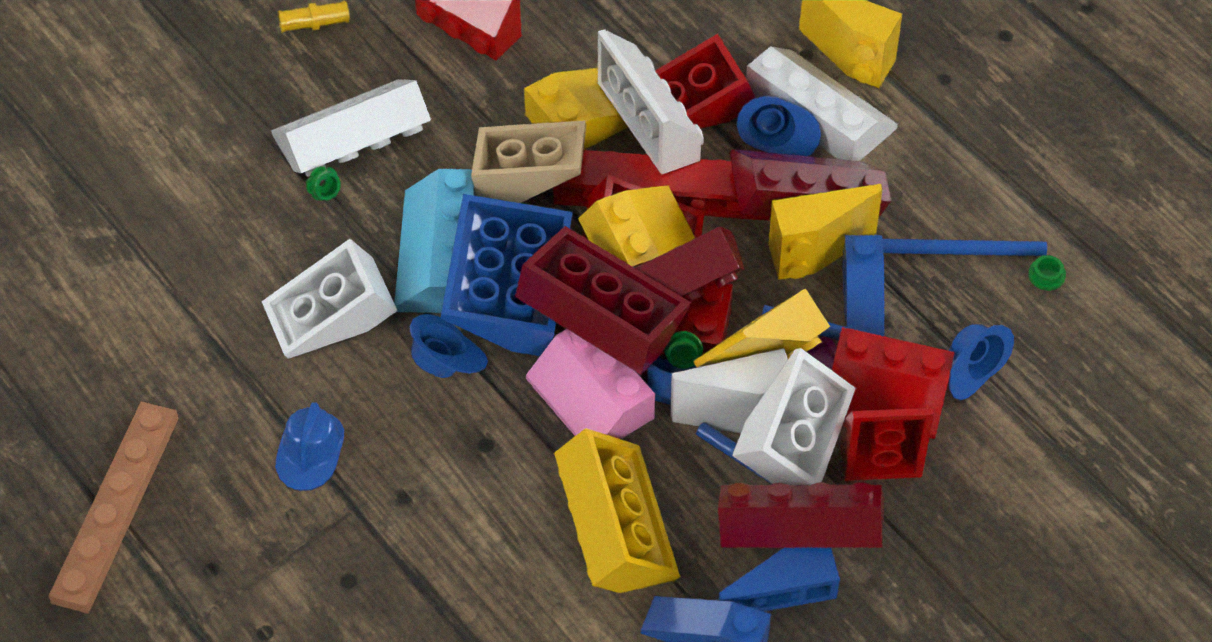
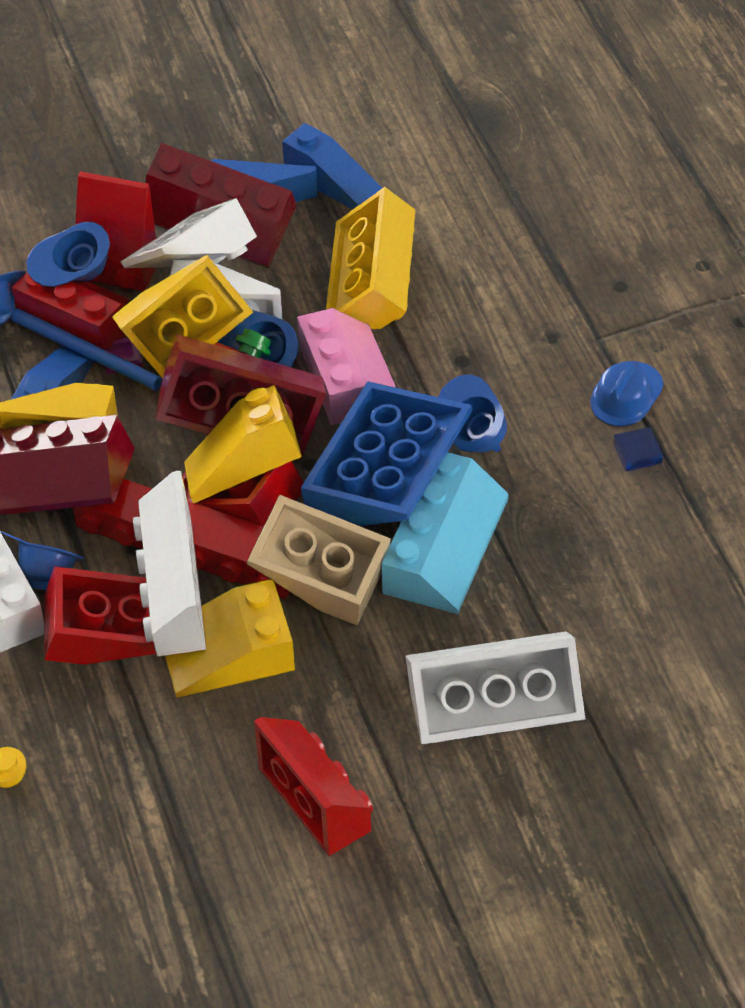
camera: 160 degrees left, 5 degrees down
white slope [262,239,398,359] -> none
yellow pin [278,0,350,33] -> none
green plate [306,166,341,201] -> none
dark red slope [515,226,691,375] -> none
none -> blue piece [26,222,110,287]
none -> clear blue tile [613,427,663,471]

